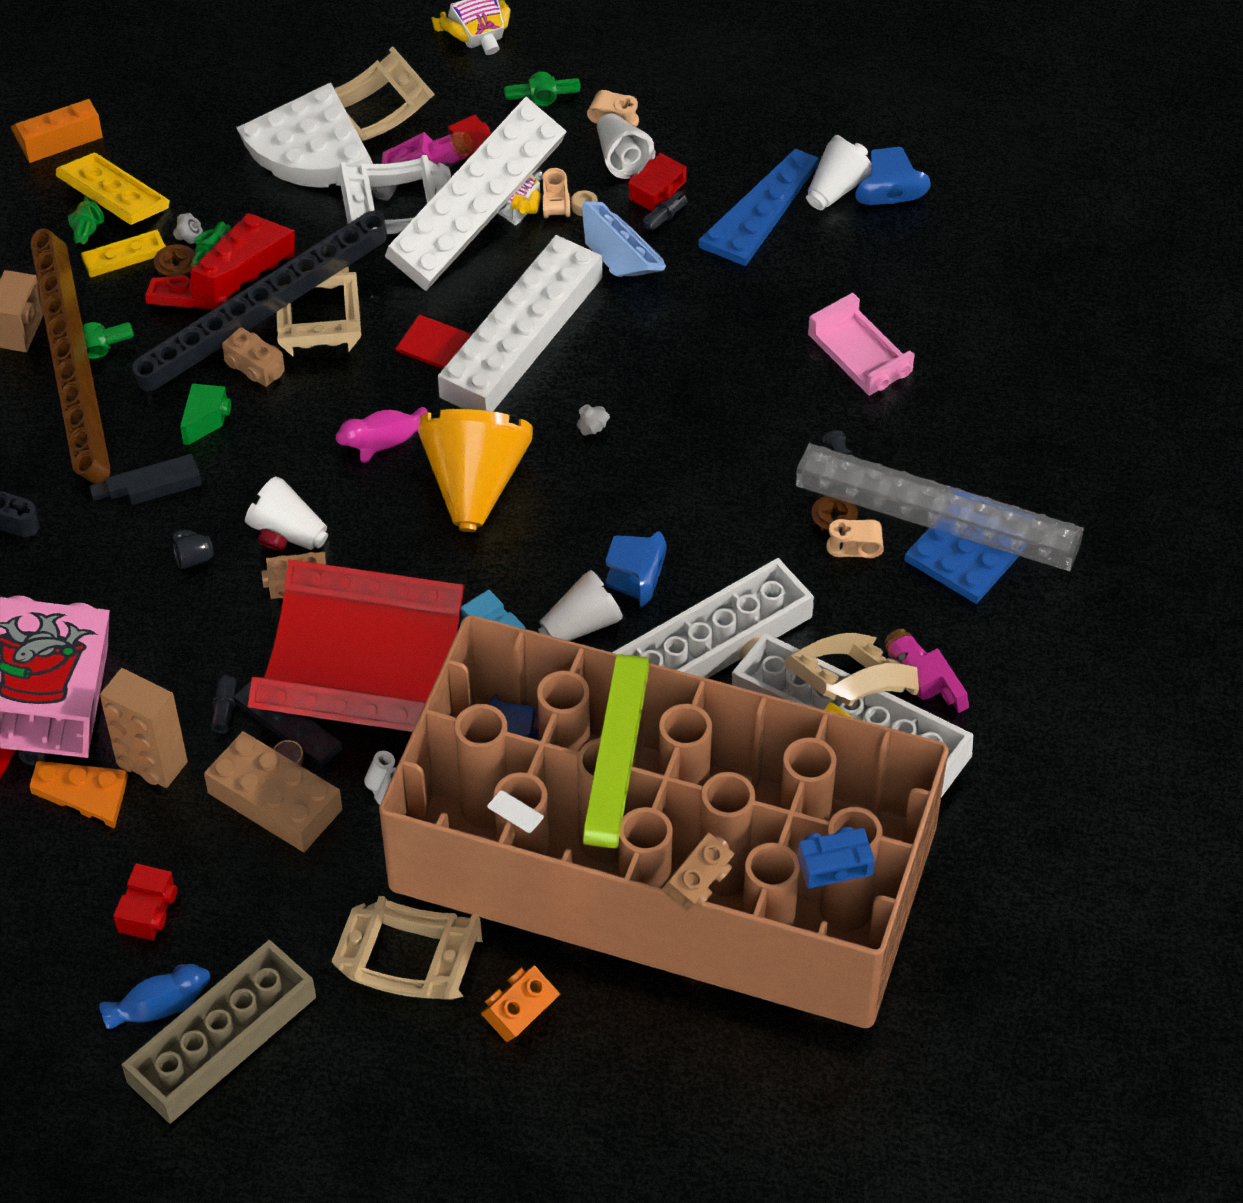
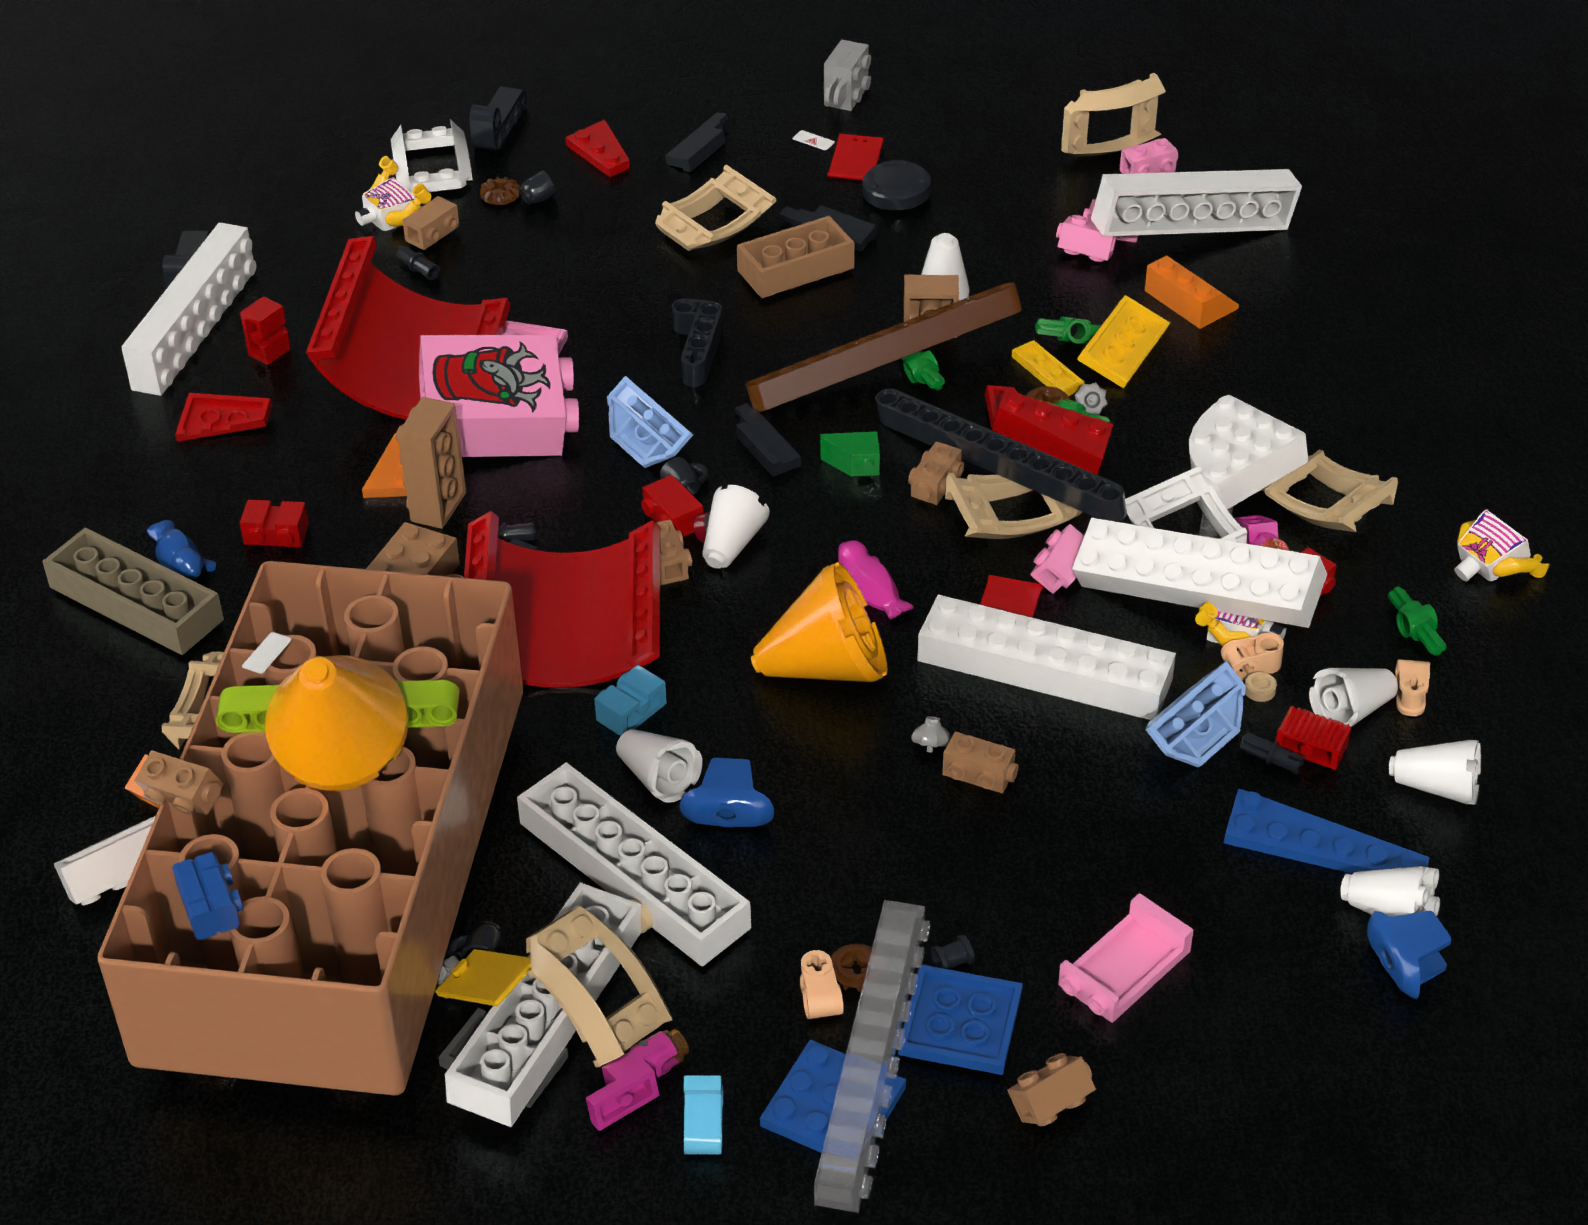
camera: 80 degrees right, 10 degrees down
none -> white brick [54,816,156,905]
none -> light orange cone [265,655,408,791]
none -> light blue wedge [607,376,693,468]
none -> red brick [641,475,703,537]
none -> medium azure tile [684,1076,724,1154]
none -> blue plate [898,964,1023,1075]
none -> medium nougat brick [942,731,1019,793]
none -> medium nougat brick [1007,1053,1096,1126]
none -> bright pink brick [1030,524,1084,594]
none -> white cone [1389,740,1481,805]

